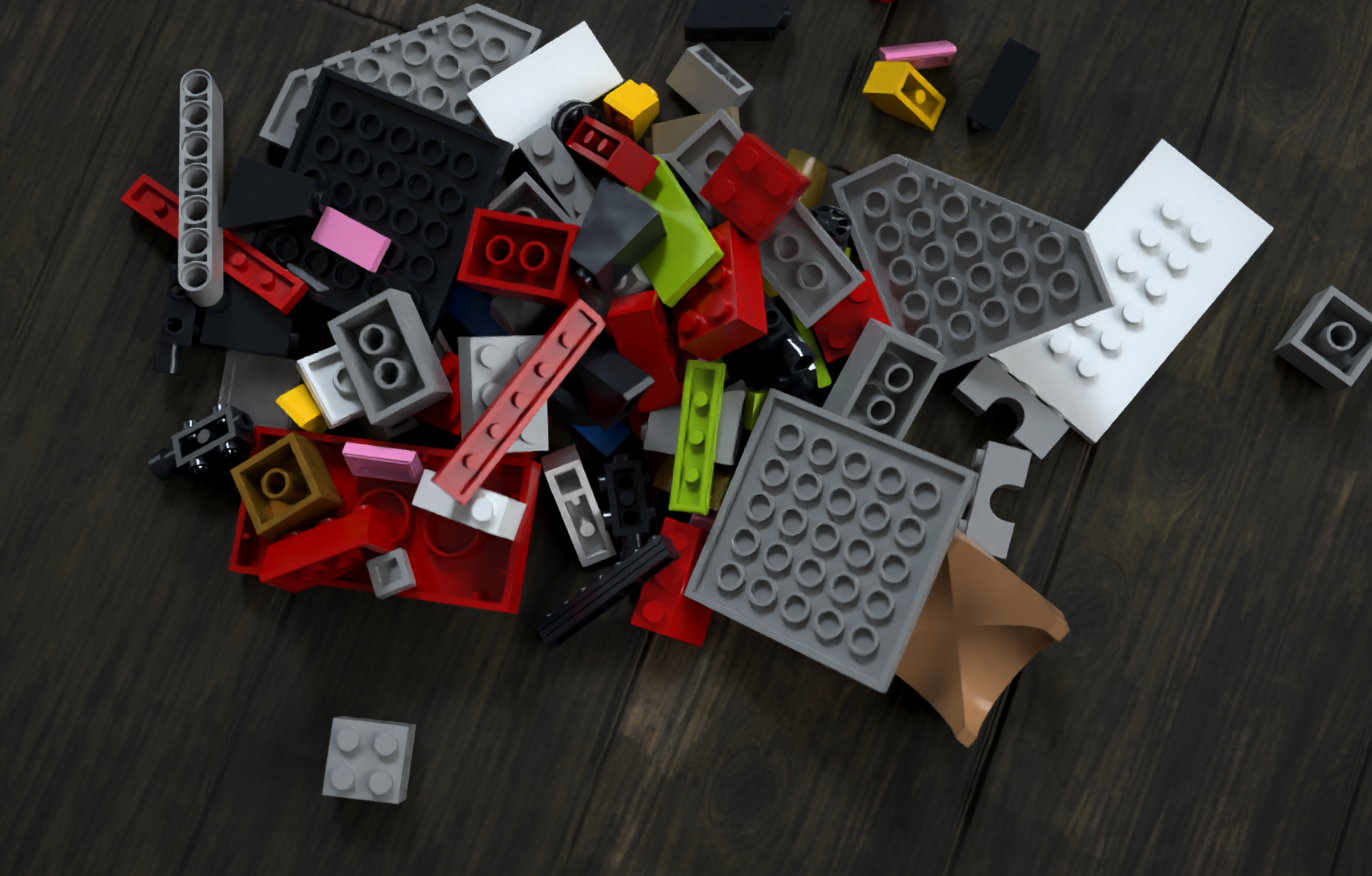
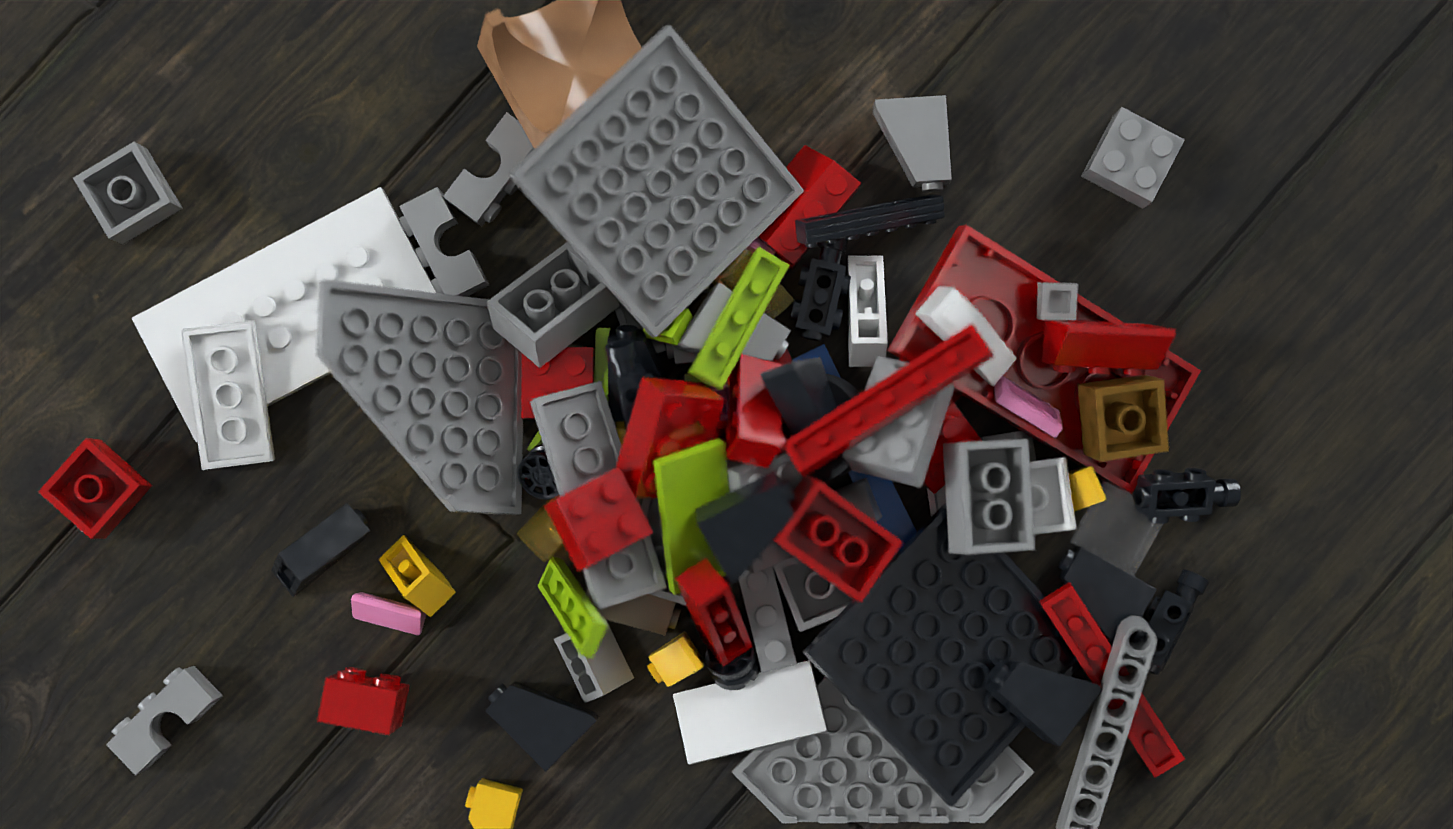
camera: 155 degrees left, 5 degrees up
bright pink tile [311,206,392,273] -> none
none -> red brick [38,438,153,539]
none -> white tile [181,320,275,470]
none -> lime tile [538,556,608,658]
none -> light grey slope [873,95,952,192]

